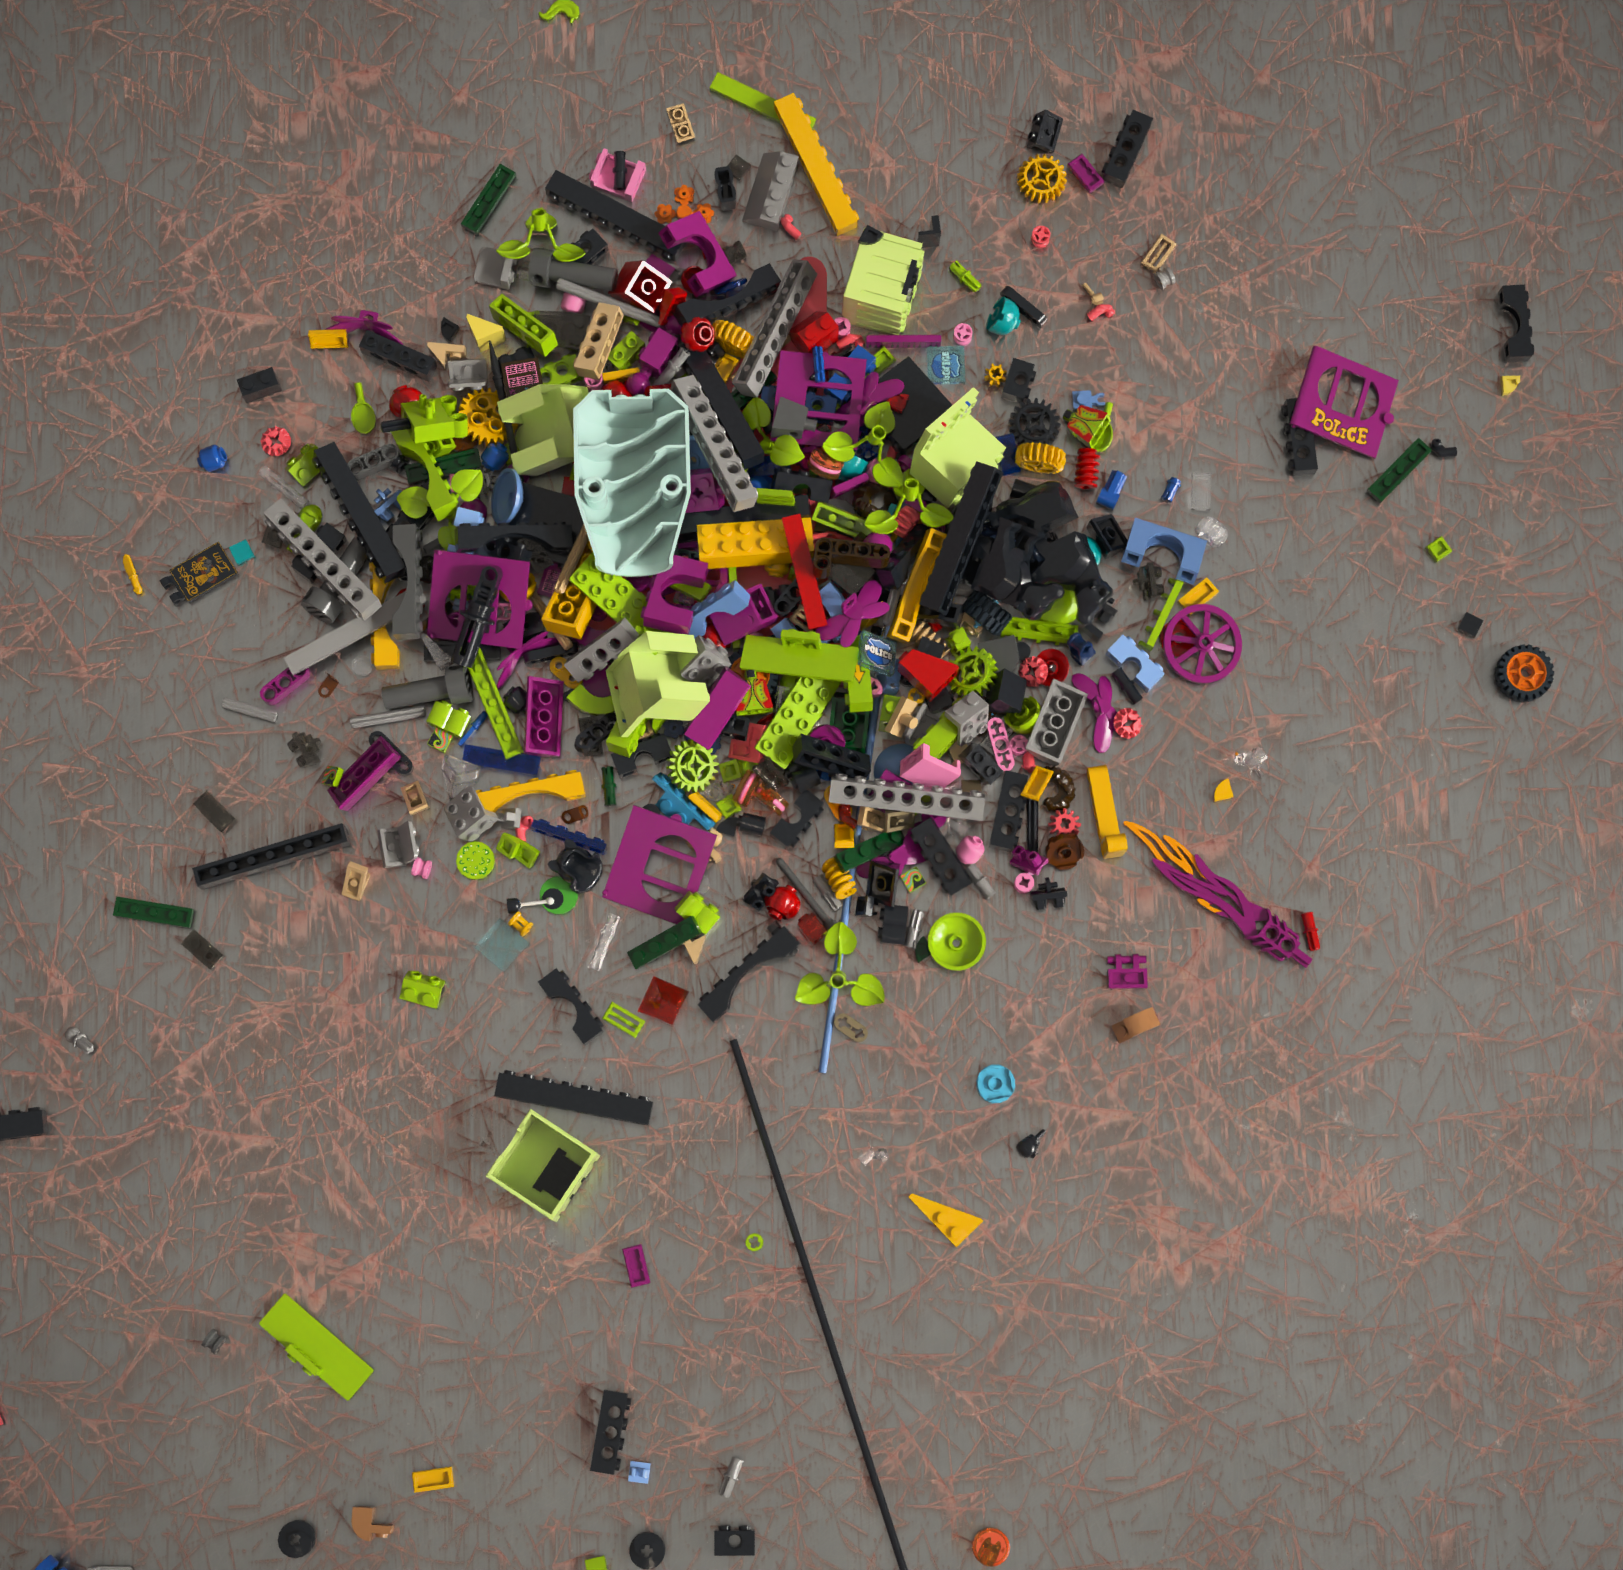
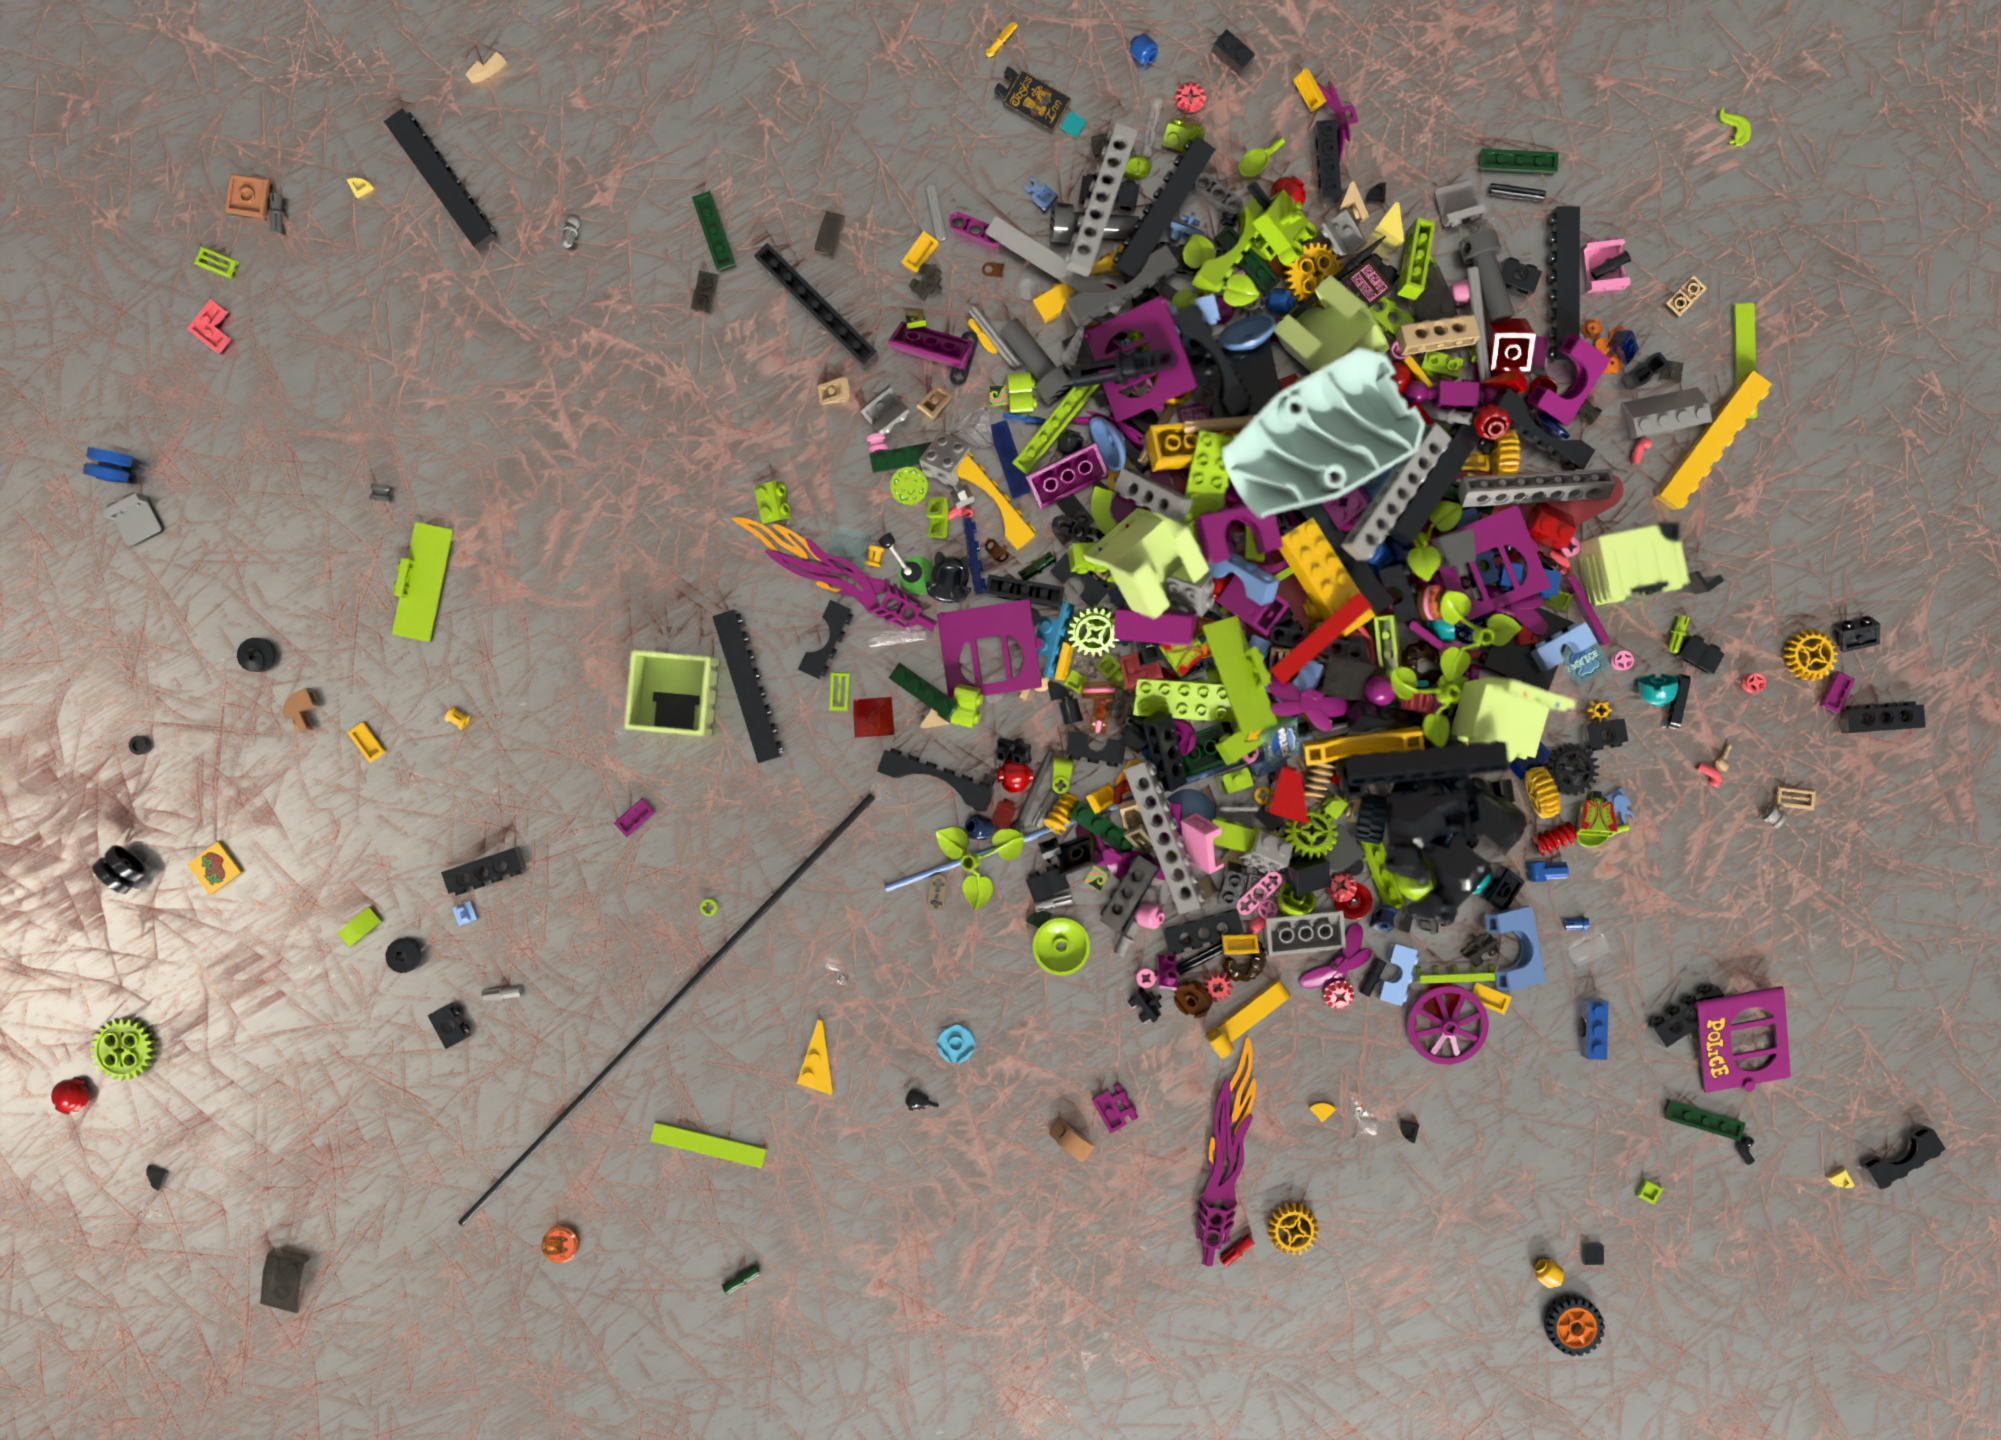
camera: 70 degrees right, 10 degrees up
lime plant [496,207,585,262] -> none
lime tile [756,488,795,506] -> none
blue axle [812,346,825,383] -> none
dark brown beam [813,538,890,579] -> none
tan tile [885,696,918,738] -> none
black panel [918,636,945,659] -> none
clear gear [1195,516,1229,548] -> none
none -> yellow bush [444,706,471,730]
none -> lime tile [650,1121,767,1168]
none -> dark green pin [721,1264,761,1296]
none -> magenta piece [732,517,938,631]
none -> dark green plate [869,442,931,474]
none -> yellow tile [901,231,939,274]
none -> dark blue head [965,814,993,840]
none -> yellow piece [967,318,997,354]
none -> black brick [985,574,1065,608]
none -> medium blue plate [1023,177,1058,211]
none -> lime piece [1052,757,1073,794]
none -> black tile [1056,493,1083,517]
none -> medium blue dish [1089,416,1126,471]
none -> yellow gear [1267,1202,1320,1256]
none -> black tile [1399,1119,1419,1144]
none -> black axle [1488,183,1546,202]
none -> light blue arch [1530,622,1597,672]
none -> yellow head [1535,1259,1564,1288]
none -> blue arch [1581,998,1608,1060]
none -> clear blue slope [1606,330,1639,364]
none -> black brick [1676,634,1725,675]

